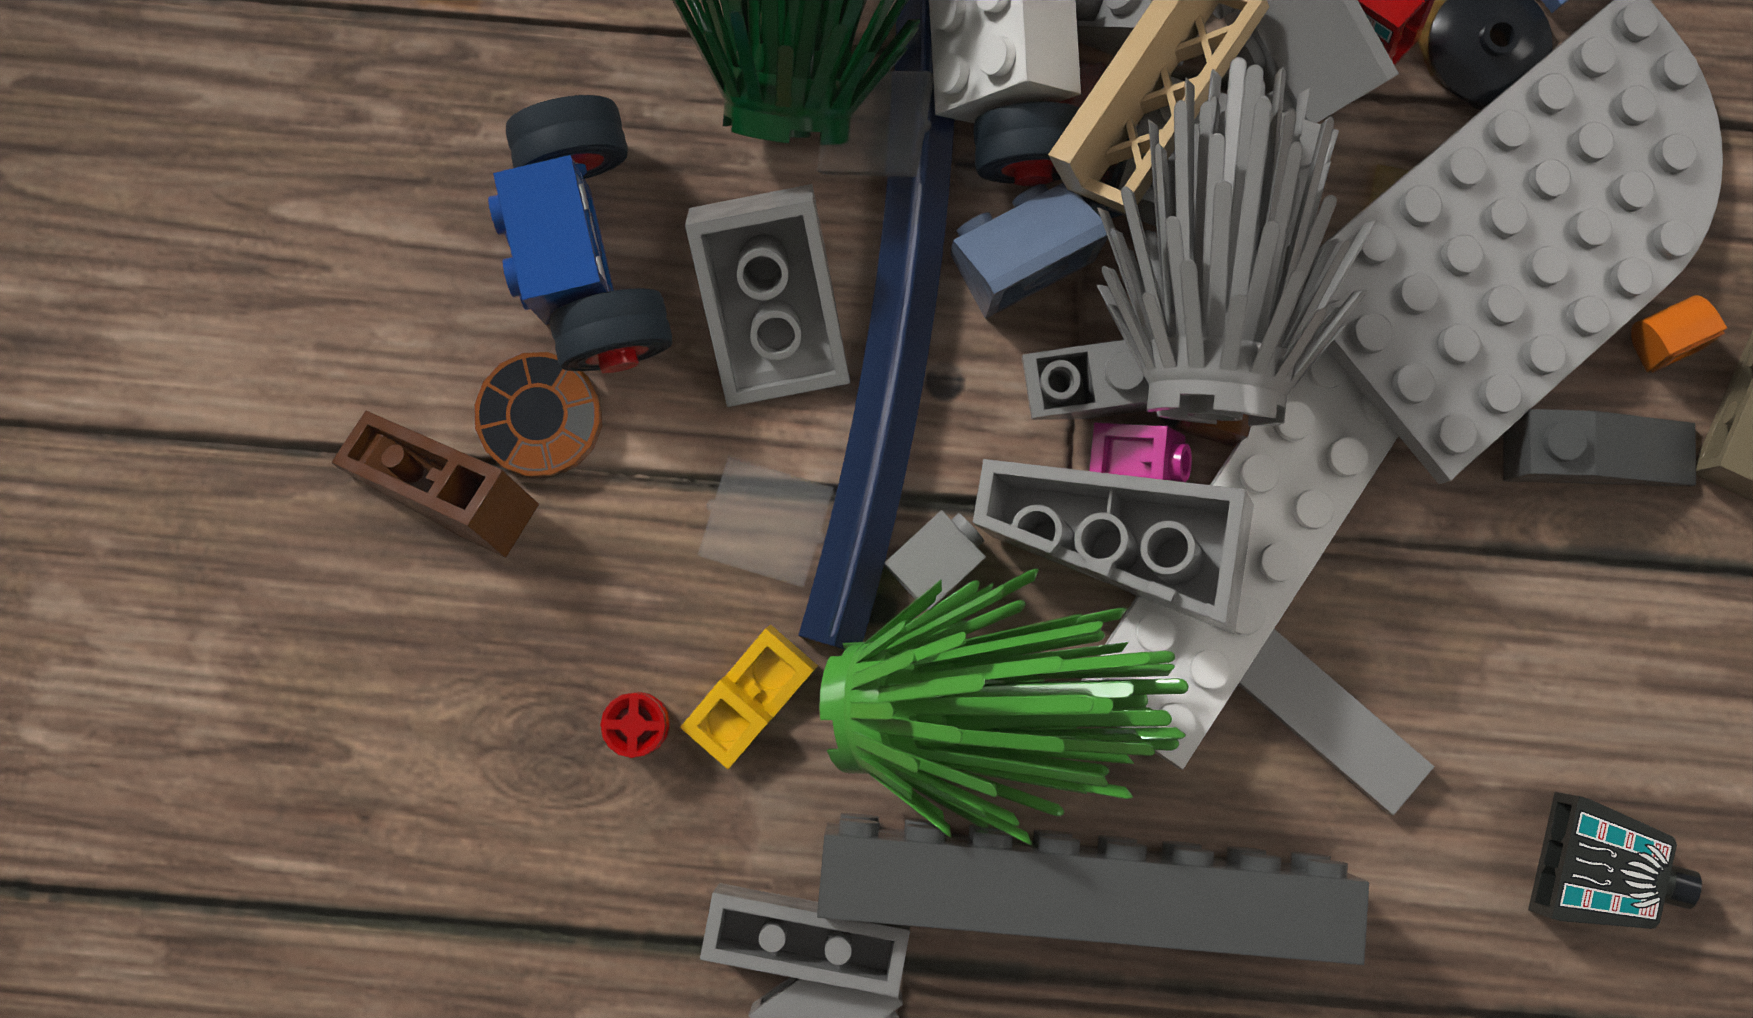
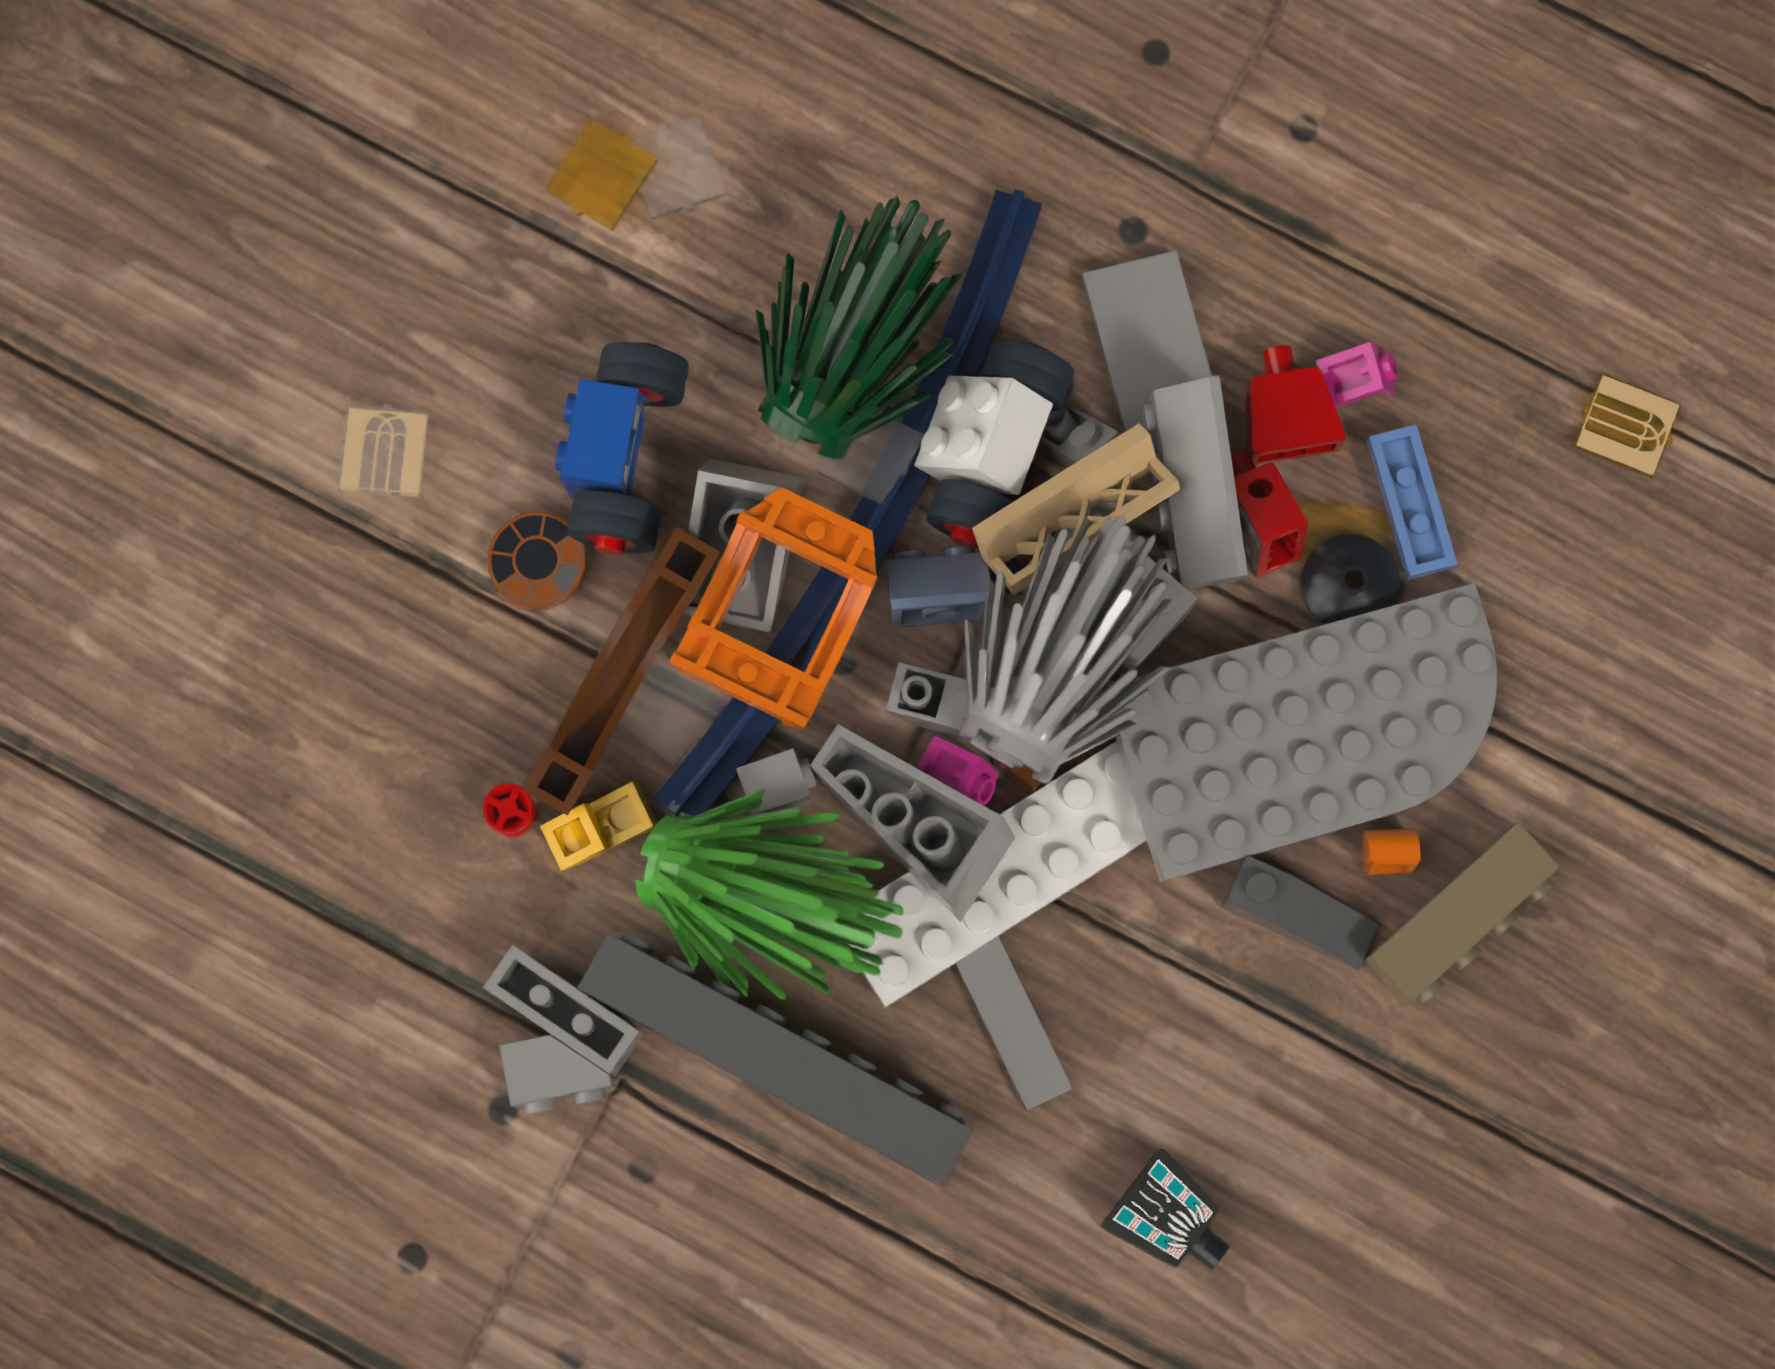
camera: 25 degrees right, 5 degrees down
reddish brown slope [331,410,539,558] -> none
none -> clear piece [337,403,429,498]
none -> reddish brown arch [522,525,720,816]
none -> orange wedge [669,487,877,730]

